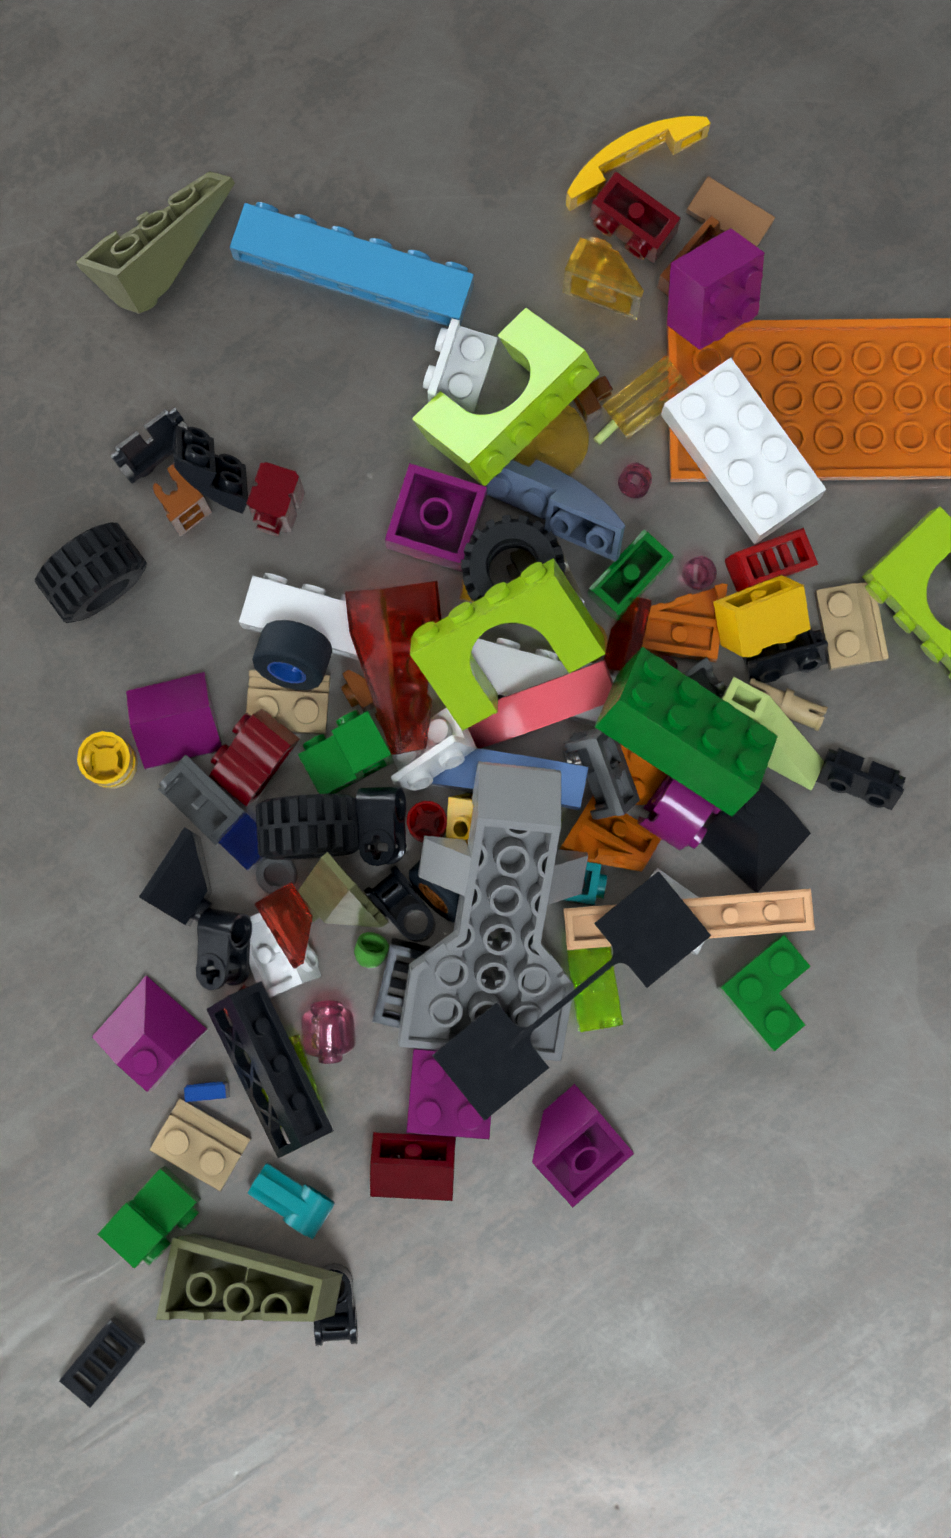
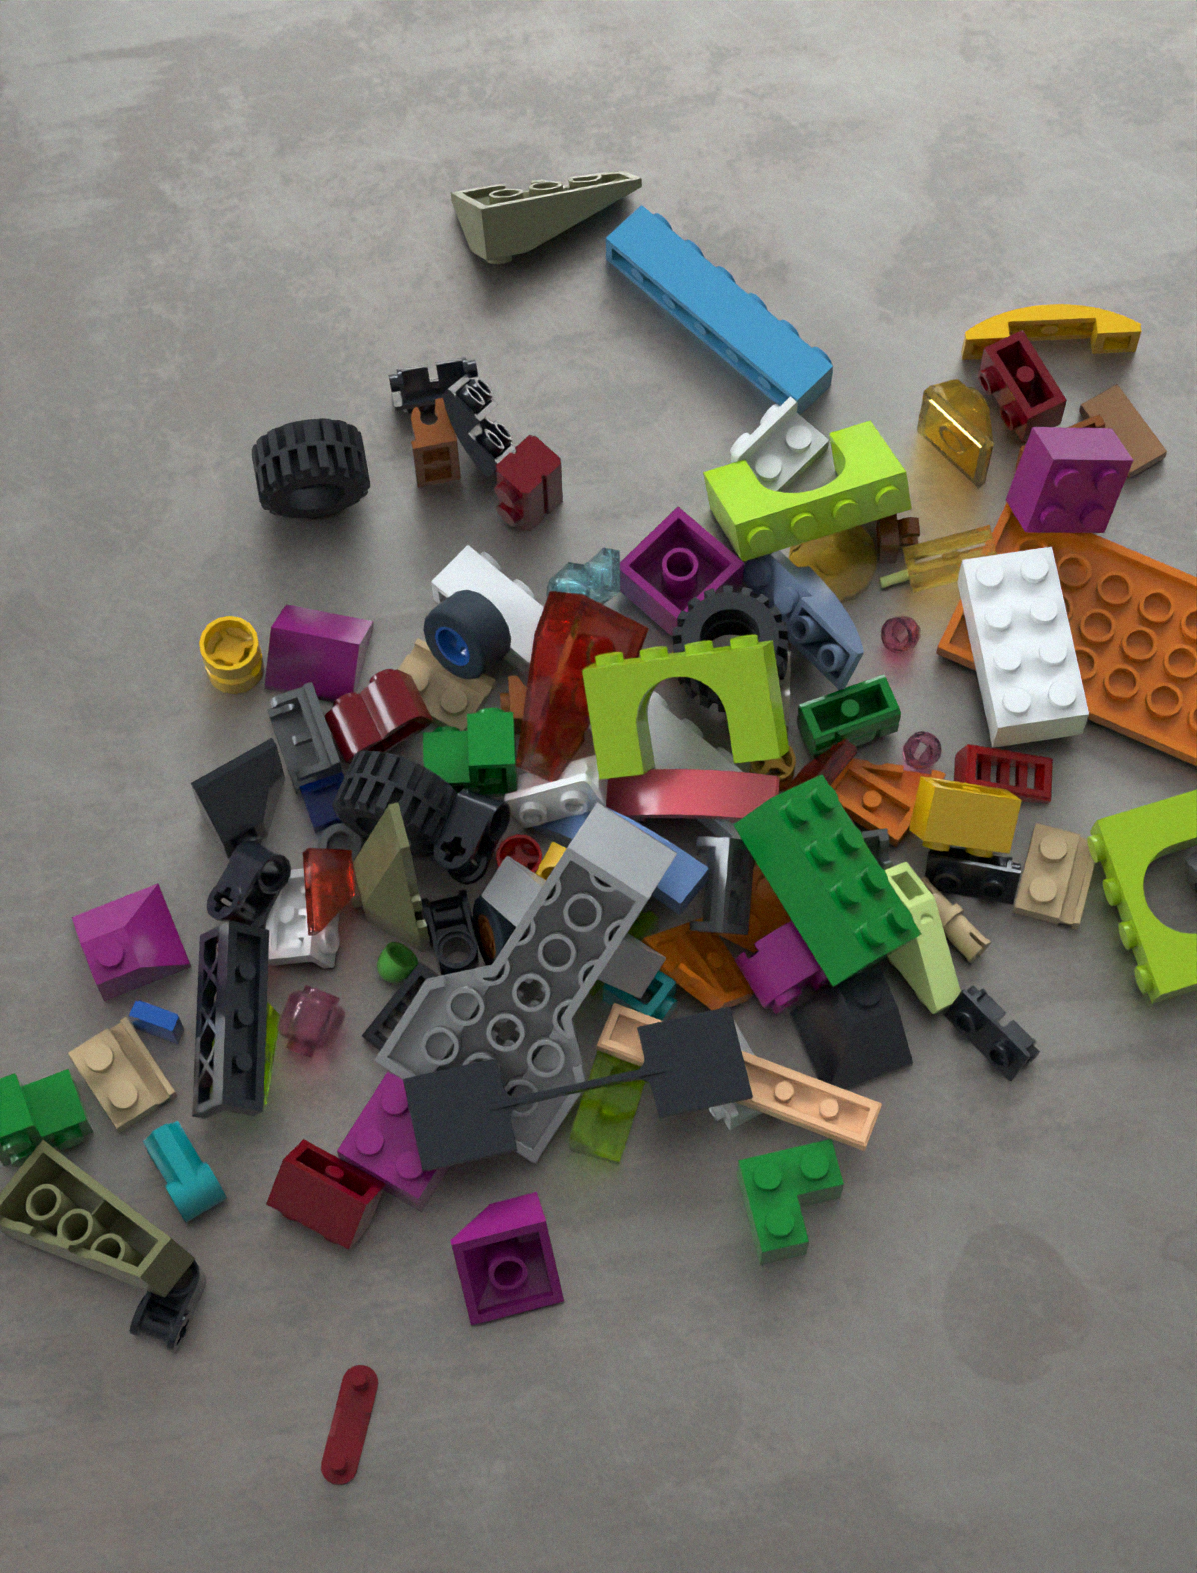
camera: 25 degrees right, 15 degrees down
none -> dark red piece [321,1365,379,1485]
none -> clear light blue slope [546,548,620,619]

